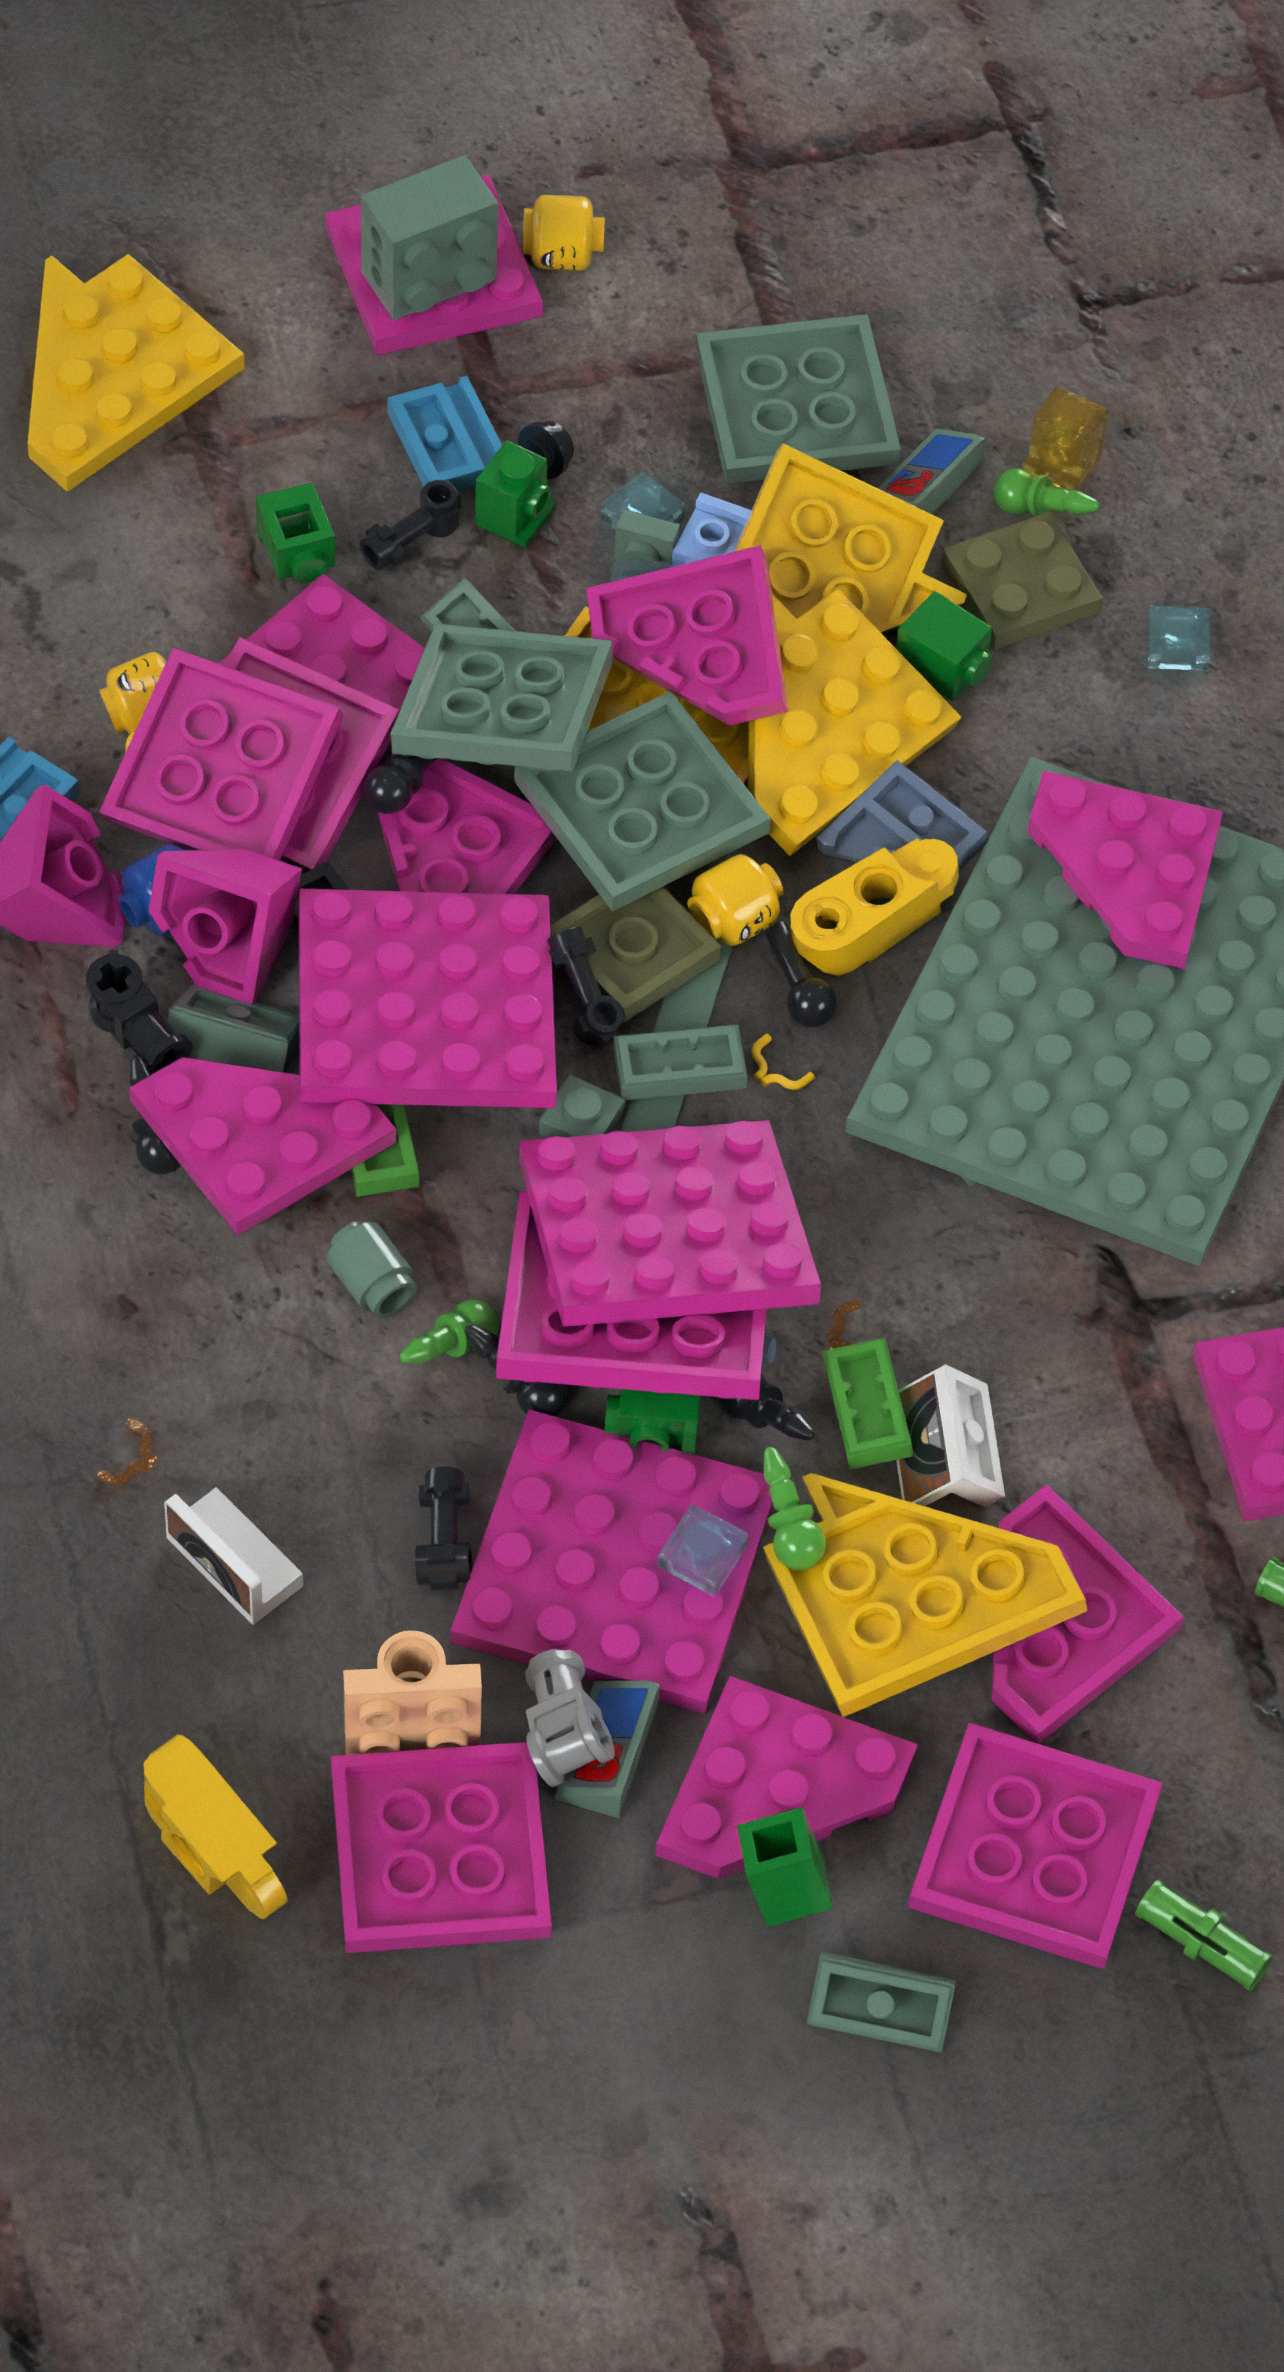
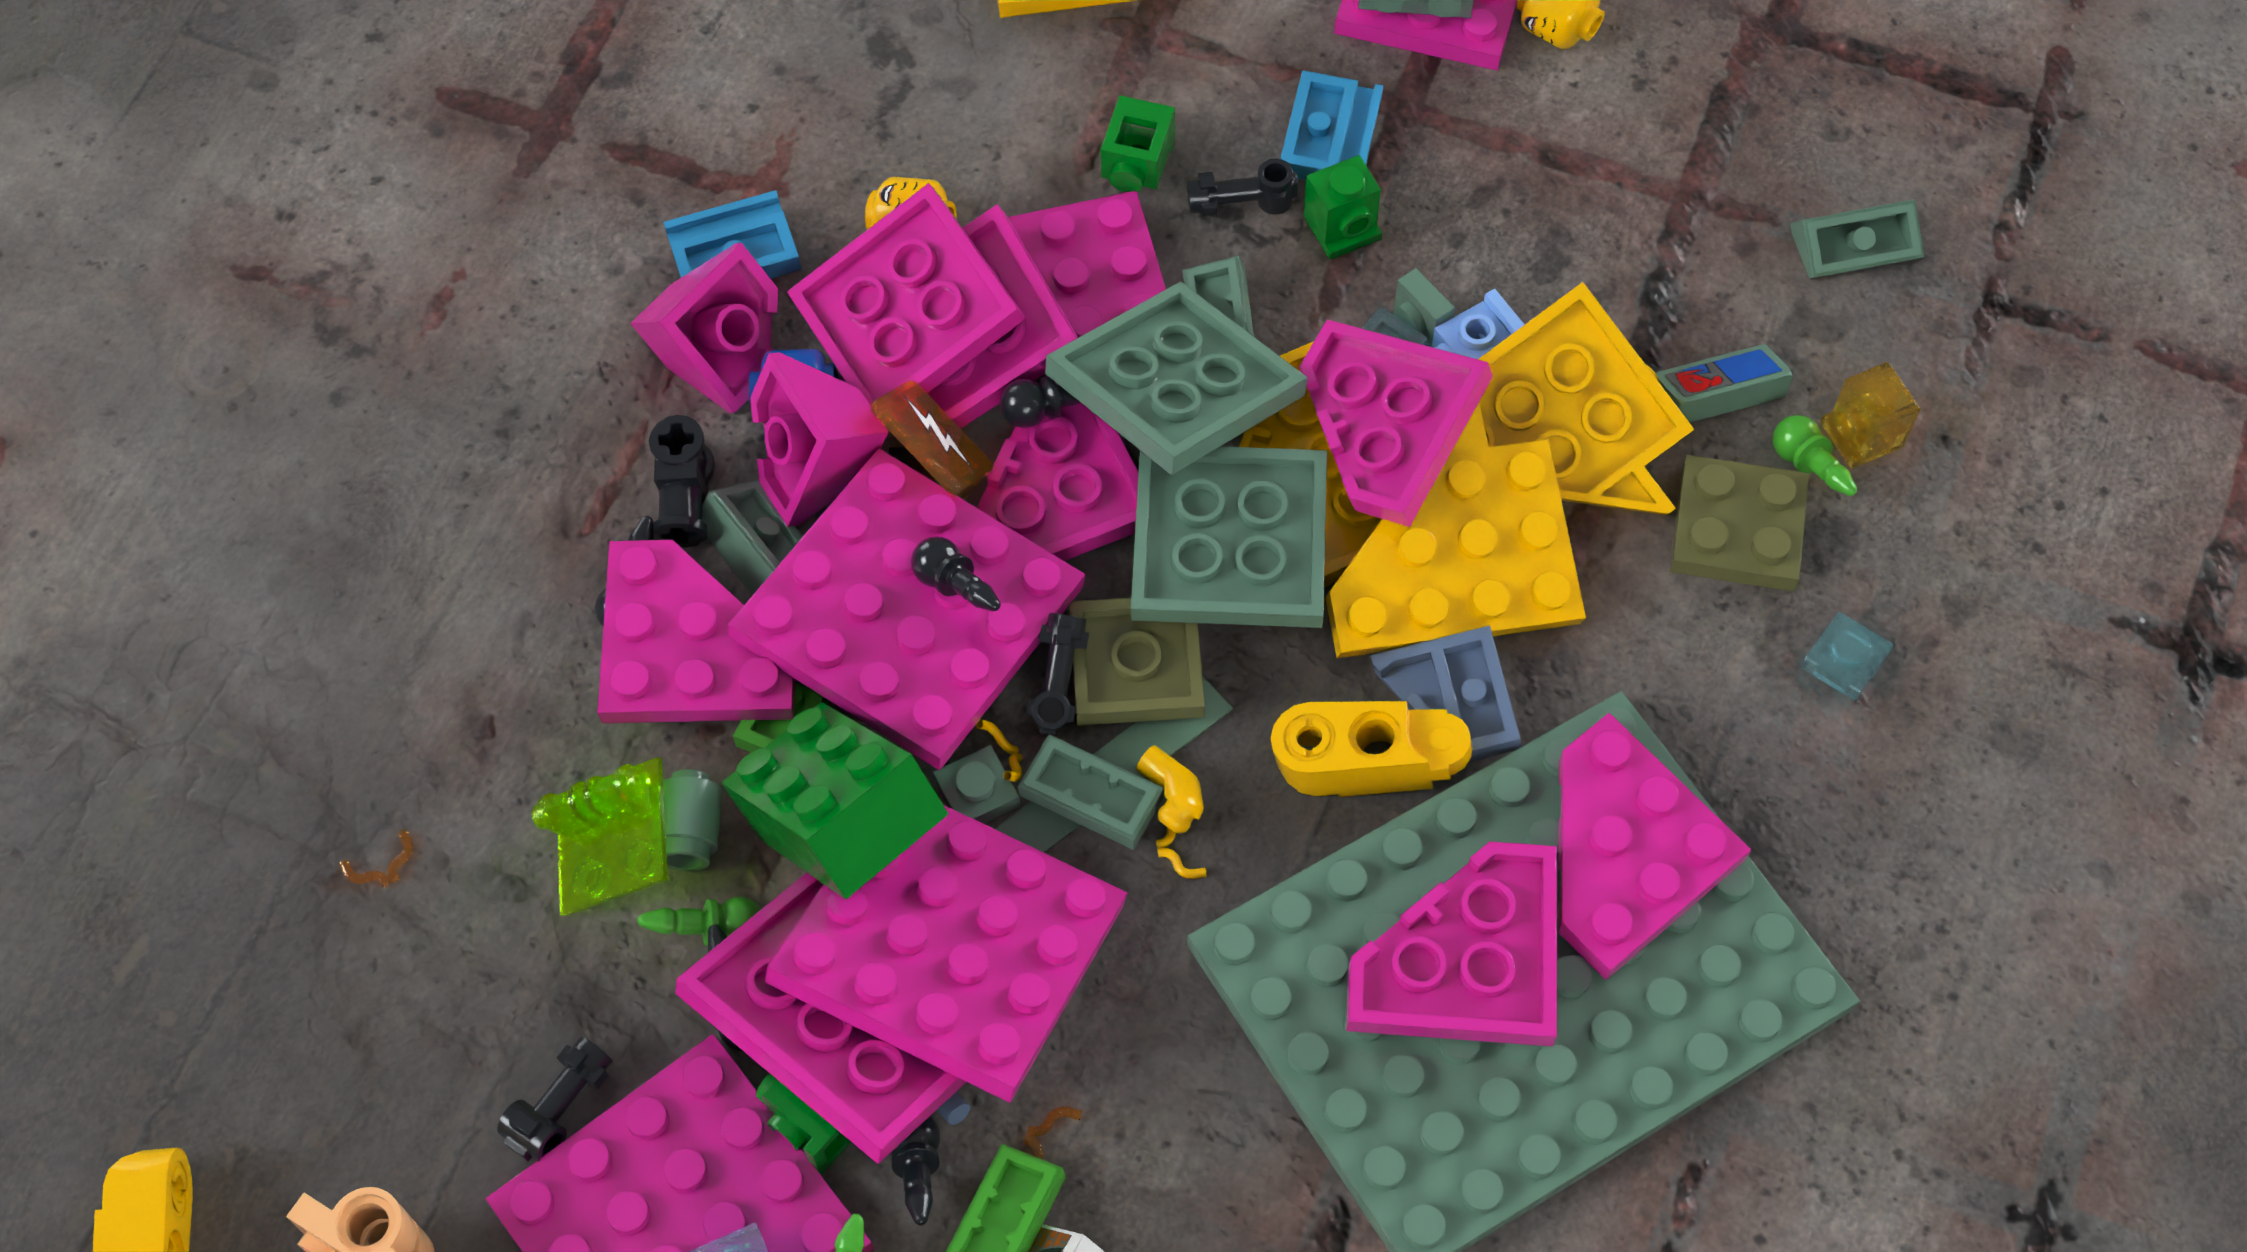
camera: 40 degrees right, 5 degrees up
white panel [164,1487,303,1625] -> none
black plate [518,421,574,479] -> none
clear light blue plate [601,471,685,530] -> none
yellow head [687,854,783,946] -> none
sand green plate [695,314,901,484] -> none
black bar [765,922,837,1027] -> none
green brick [896,591,993,701] -> none
none -> clear neon green hinge [532,757,668,917]
none -> green brick [721,702,949,900]
none -> clear orange slope [870,381,994,498]
none -> black bar [911,536,1001,611]
none -> yellow piece [975,719,1023,782]
none -> yellow arm [1136,745,1204,834]
none -> dark pink plate [1346,841,1557,1047]
none -> sand green slope [1790,199,1925,279]

